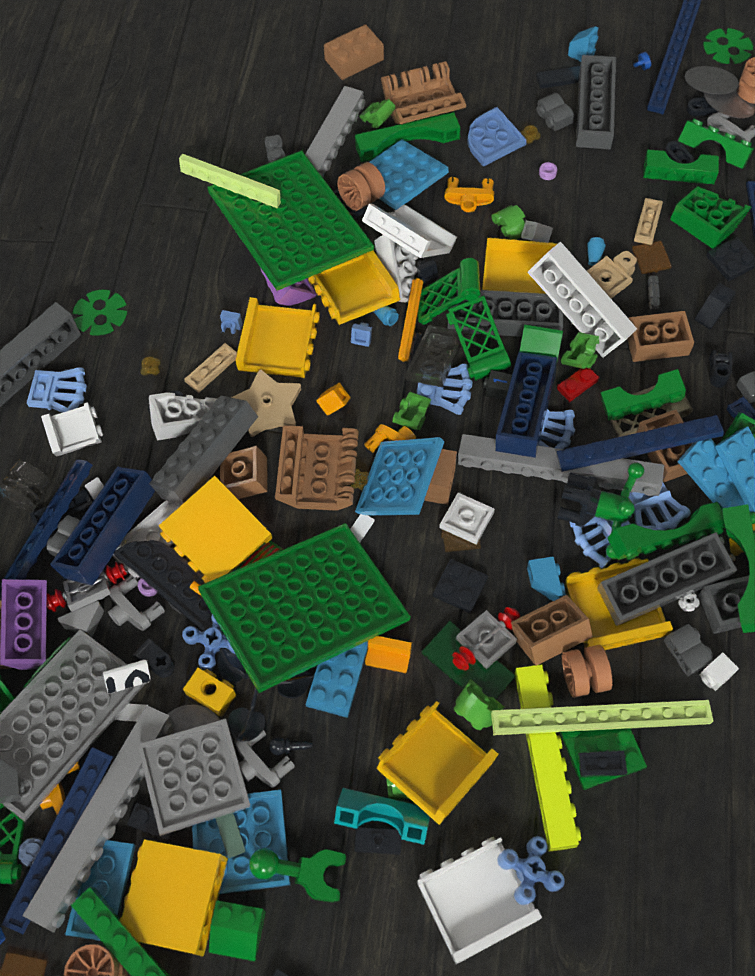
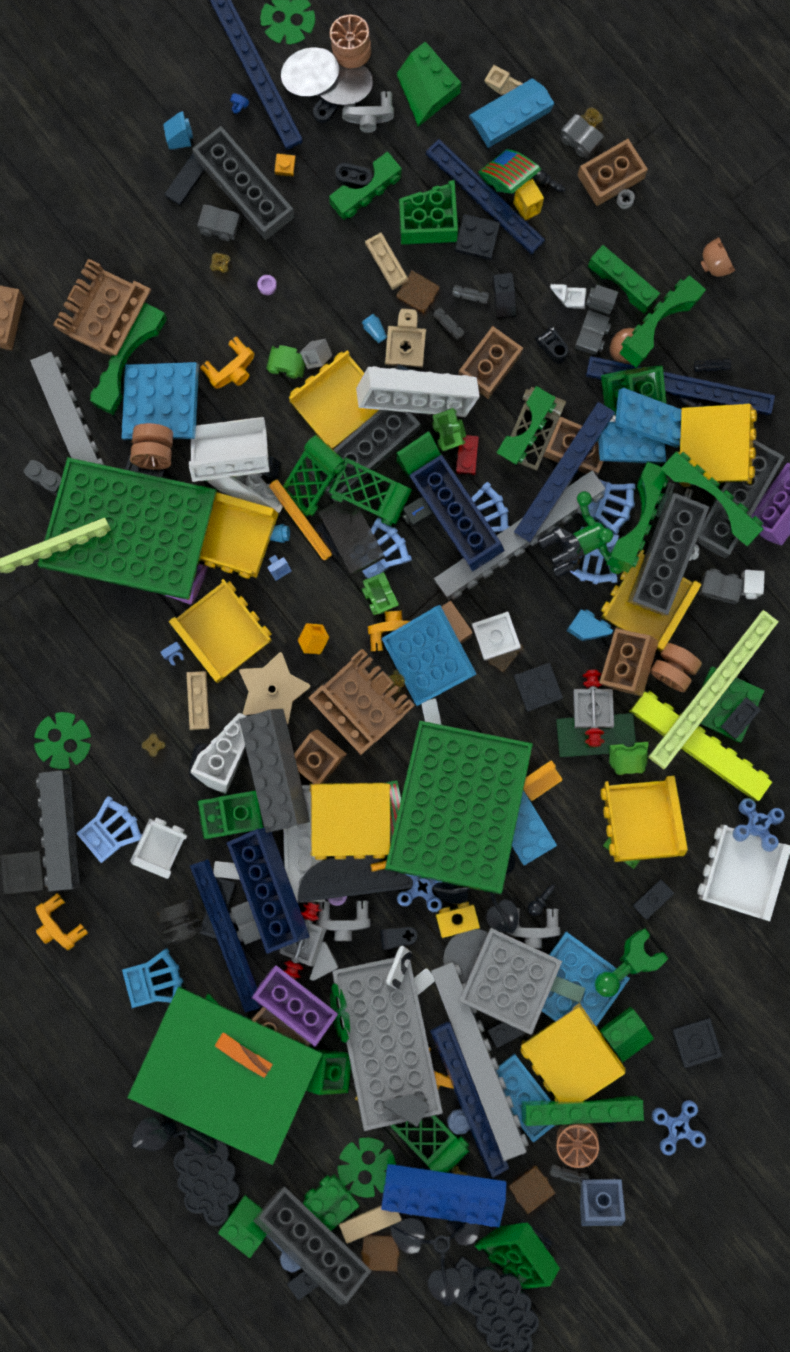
camera: 50 degrees left, 20 degrees up
teal arch [334,788,430,845] -> none
bright green cylinder [359,99,396,128] -> none
medium blue plate [468,107,527,167] -> none
green arch [678,118,755,169] -> none
none -> green slope [197,791,263,839]
none -> light orange plate [274,154,296,176]
none -> dark grey axle [452,285,489,304]

